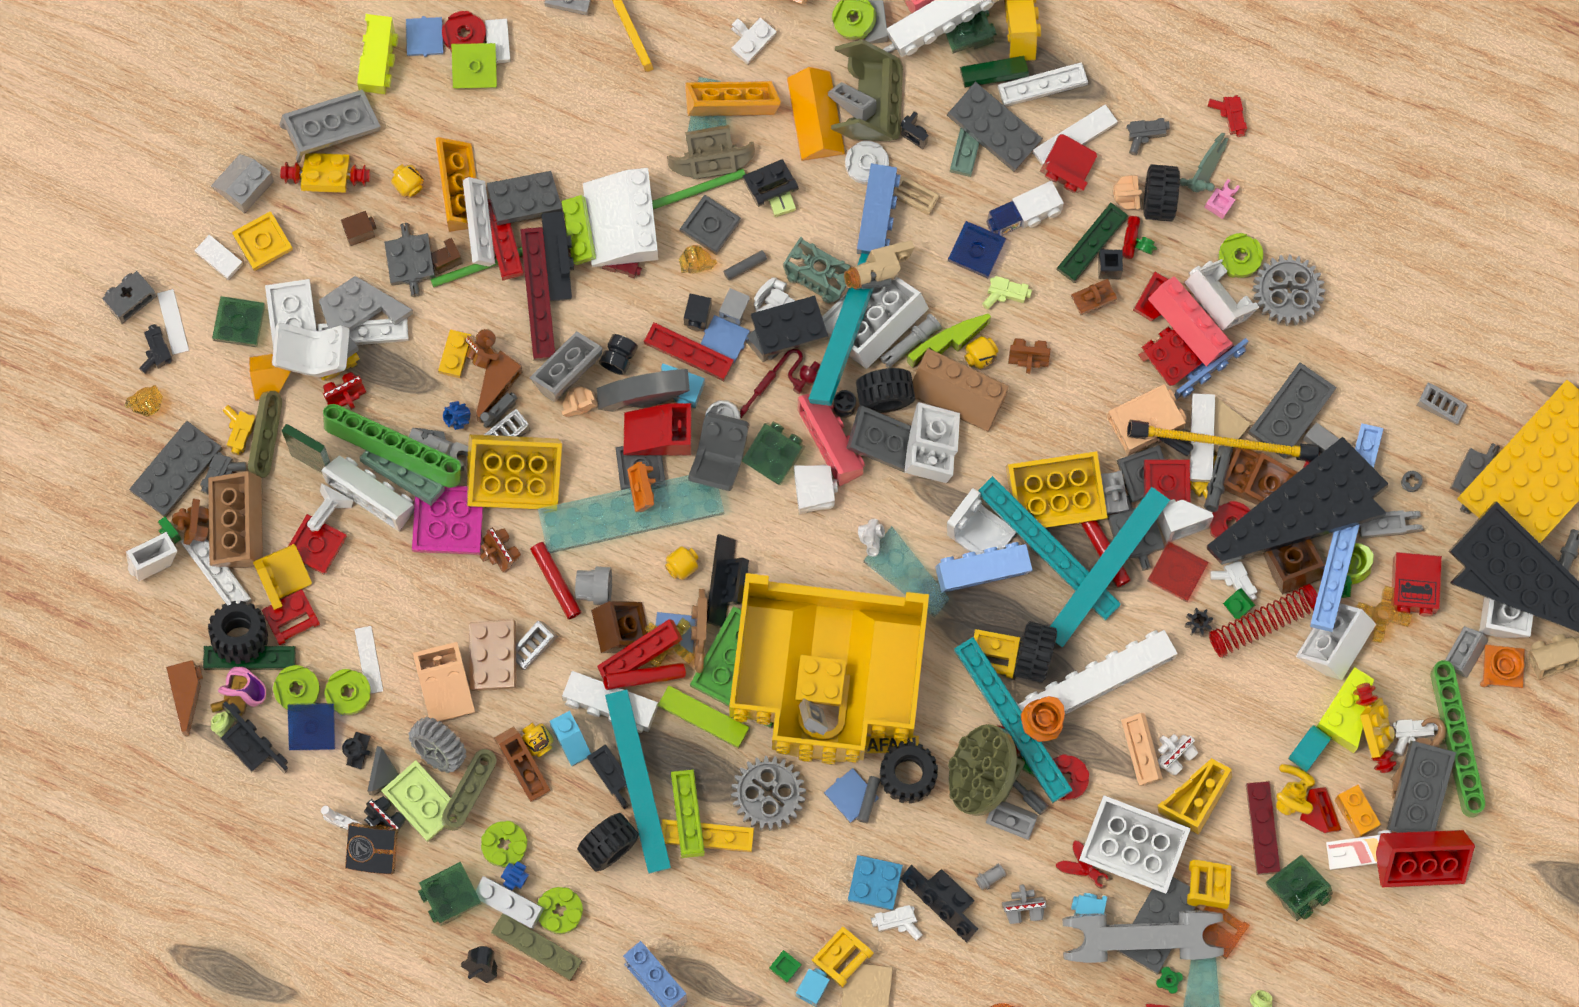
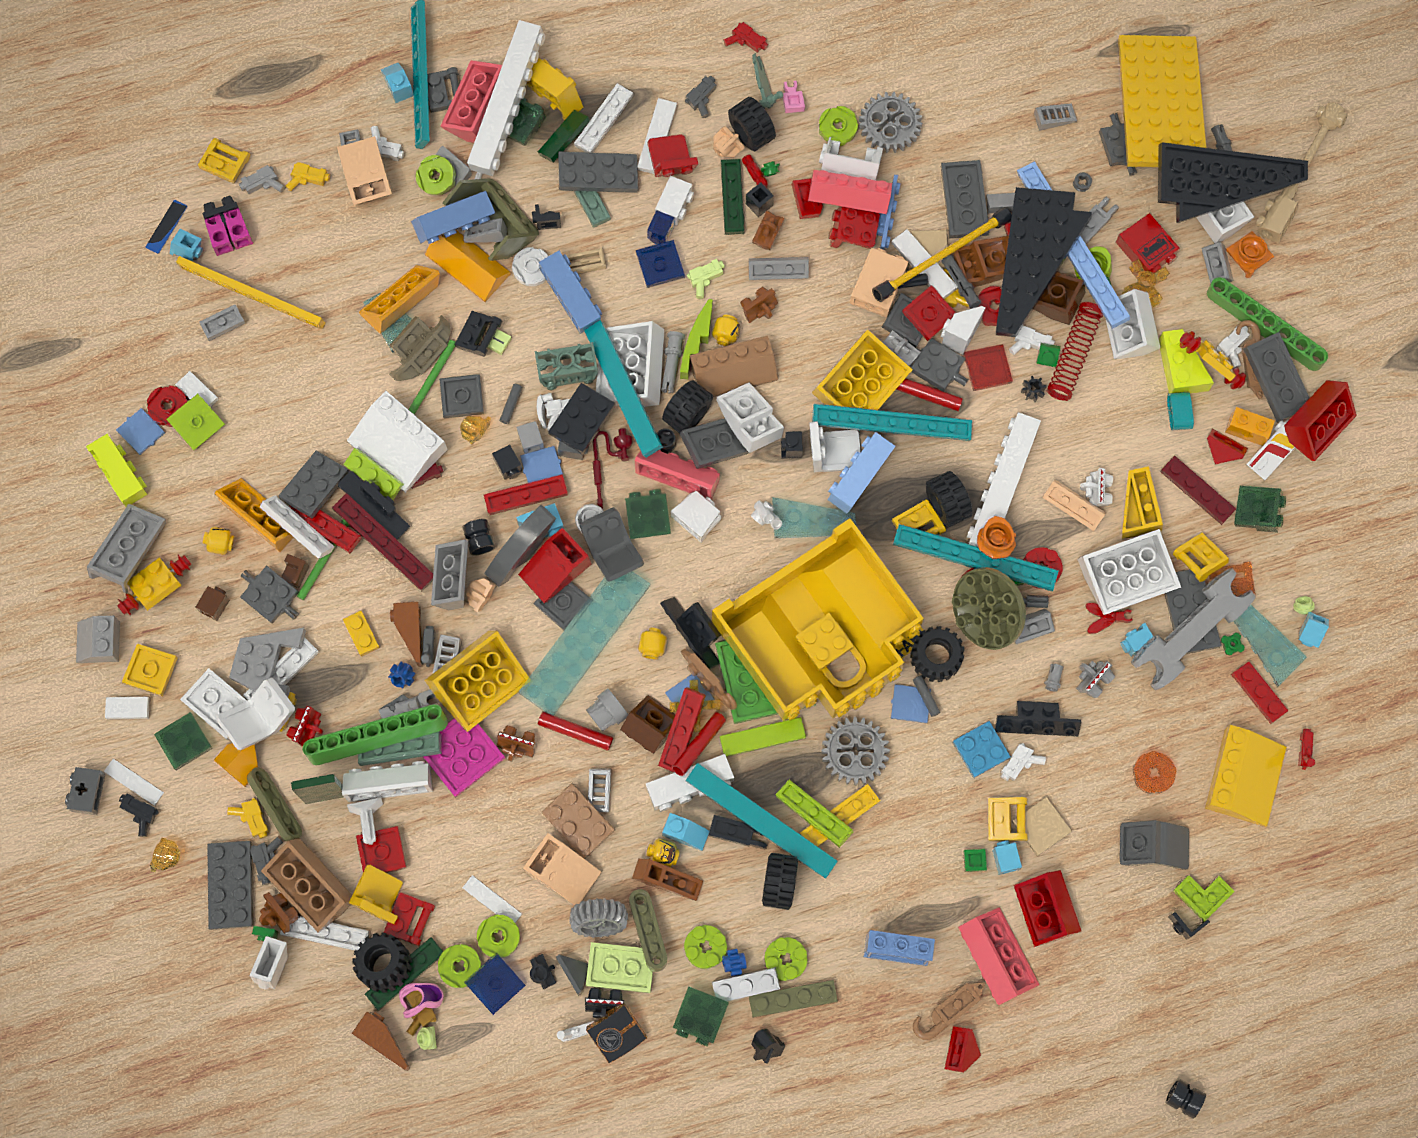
camera: 40 degrees left, 0 degrees up
black bracket [220,701,288,774] -> none
dark orange hips [465,329,499,369] -> none
orange plate [627,462,656,512] -> none
white plate [731,18,777,65] -> none
light grey plate [799,698,828,735] -> none
tan plate [844,240,915,289] -> none
teal tile [1050,487,1170,647] -> none
yellow piece [1276,764,1315,815] -> none
none -> medium blue brick [411,191,495,244]
none -> light grey plate [749,257,809,280]
none -> black brick [781,431,803,459]

